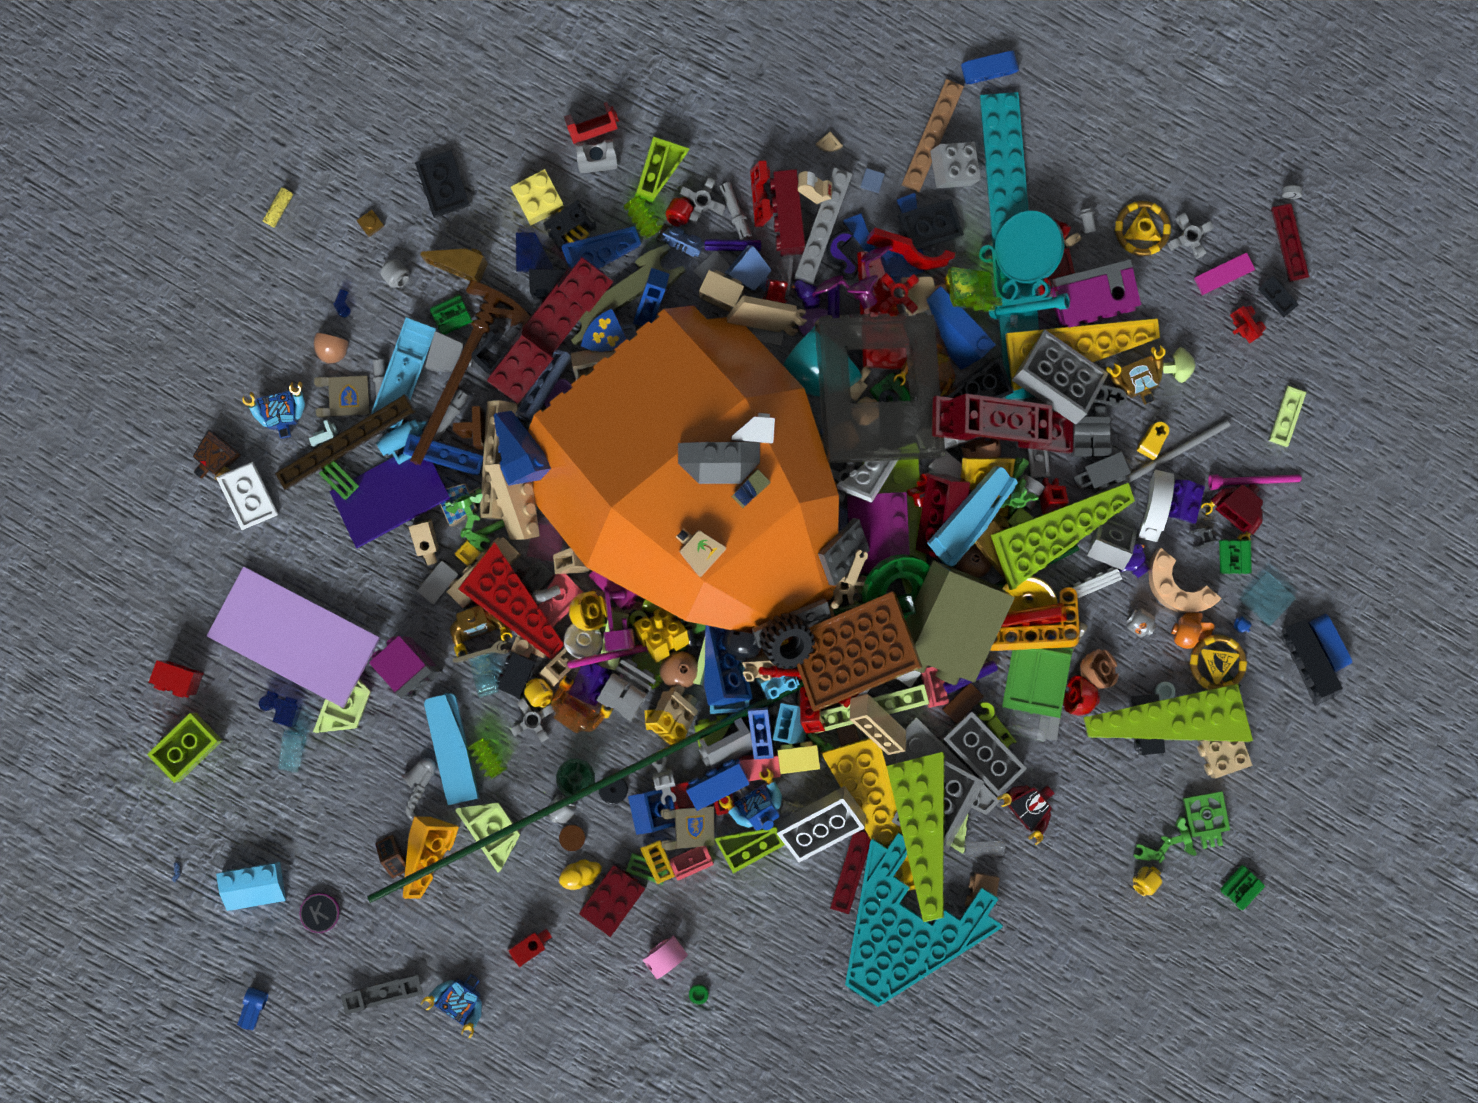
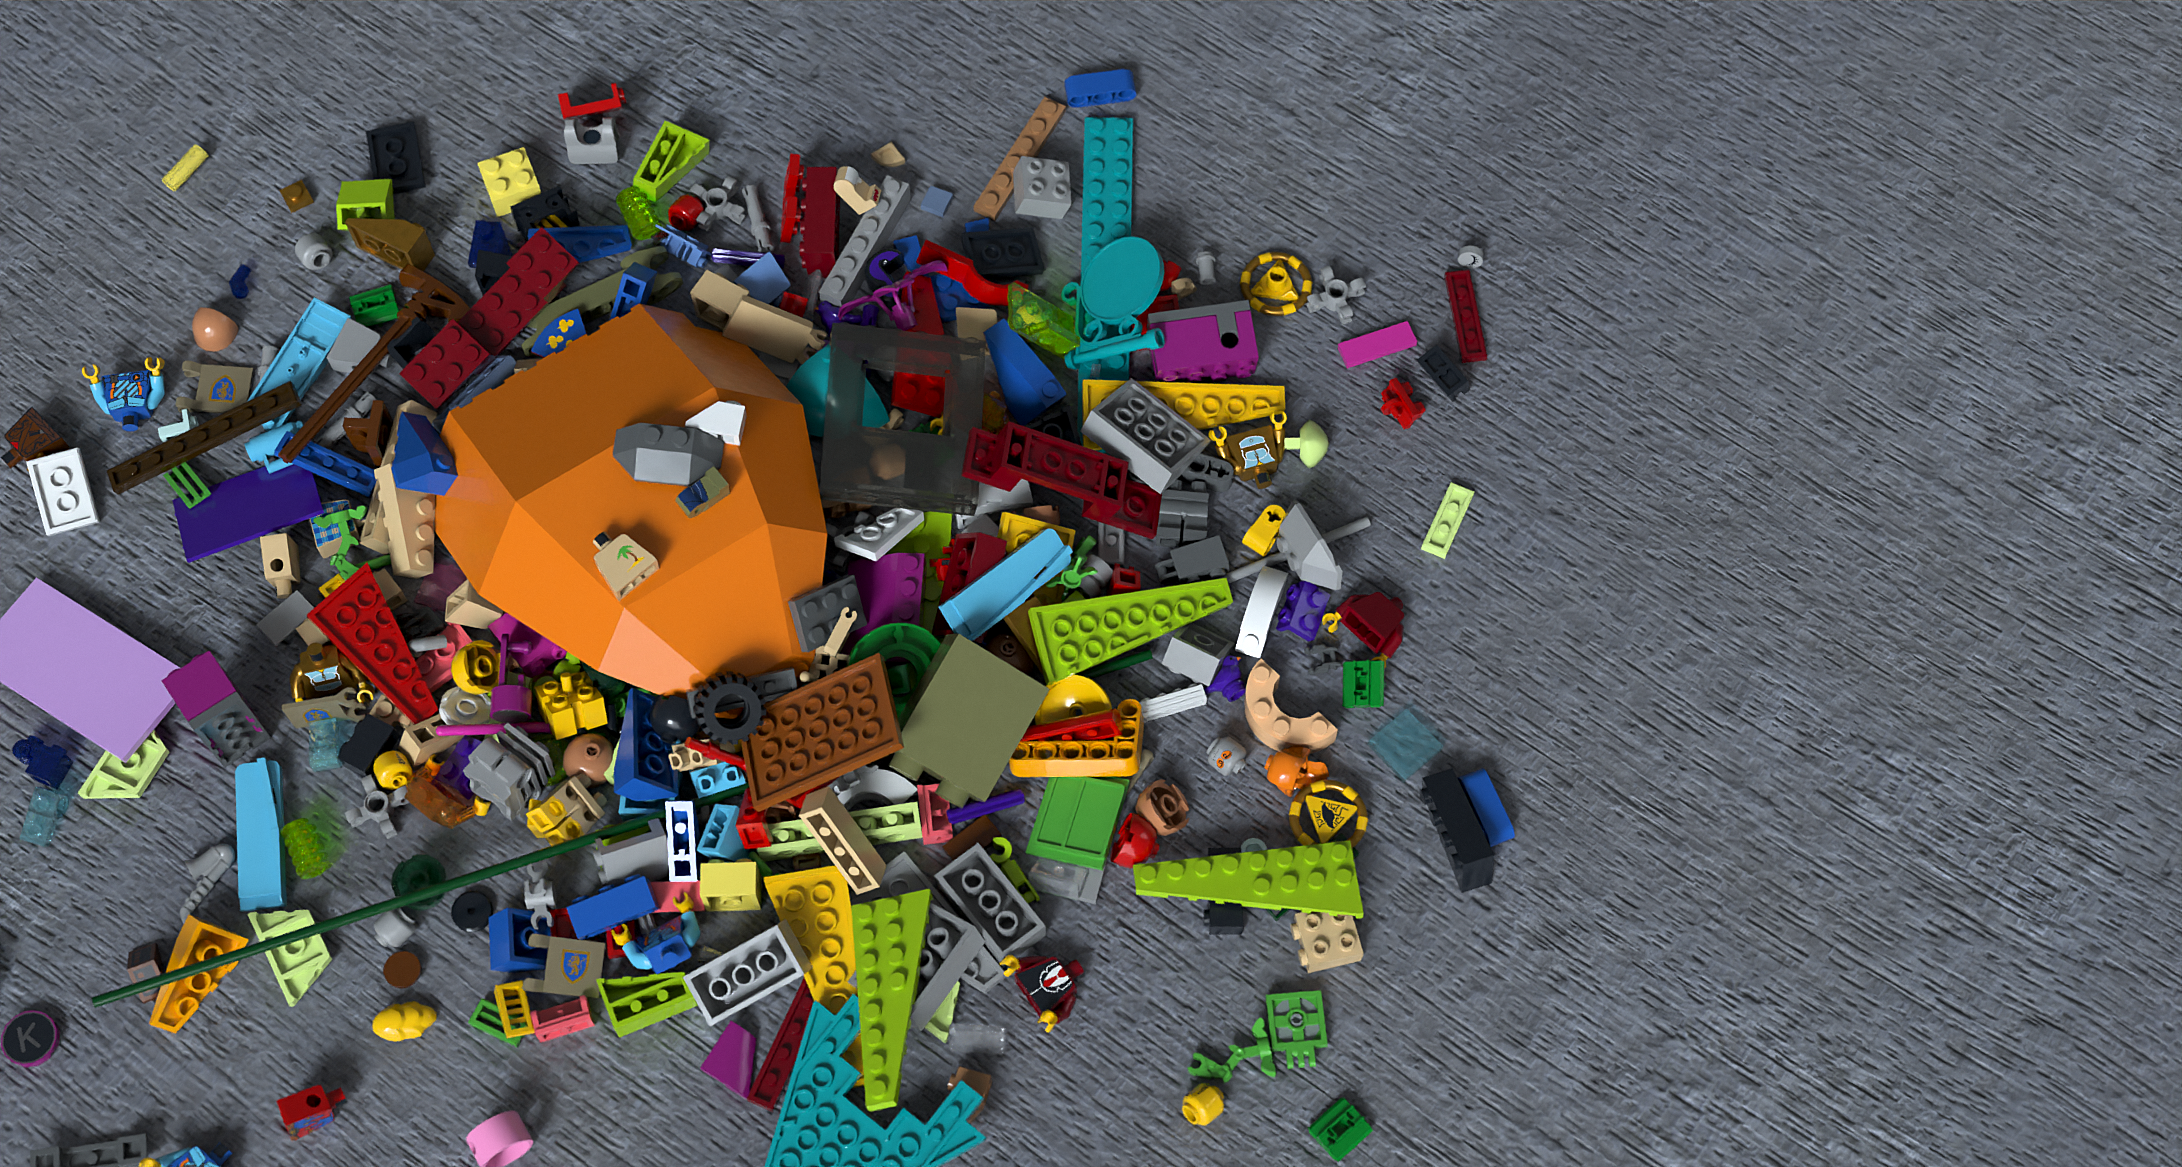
camera: 10 degrees right, 20 degrees down
dark red brick [579,864,646,937] -> none
red pin [879,273,919,314] -> none
dark pink piece [1208,474,1302,490] -> none
blue piece [1233,616,1252,633] -> none
none -> lime slope [336,179,395,231]
none -> magenta slope [700,1021,757,1100]
none -> light grey wedge [1276,500,1343,590]

